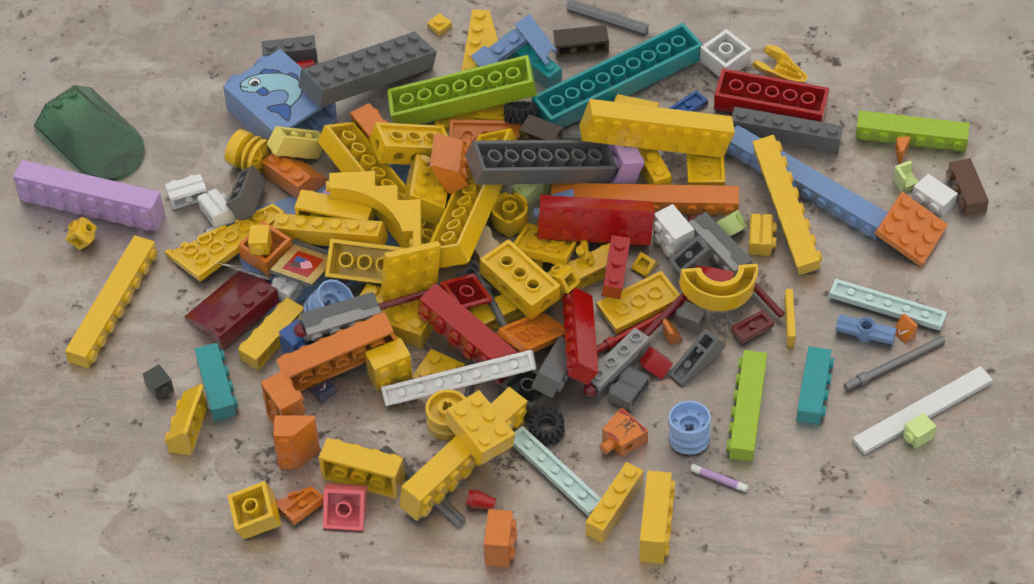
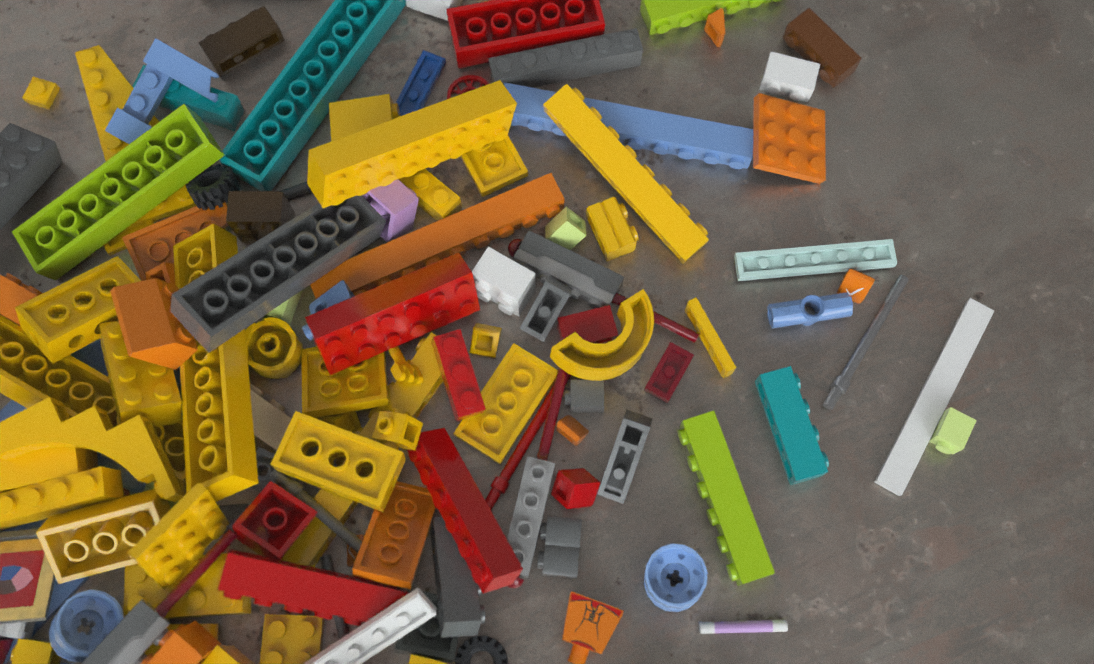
camera: 30 degrees left, 20 degrees up
yellowish green panel [893,161,918,192] -> none

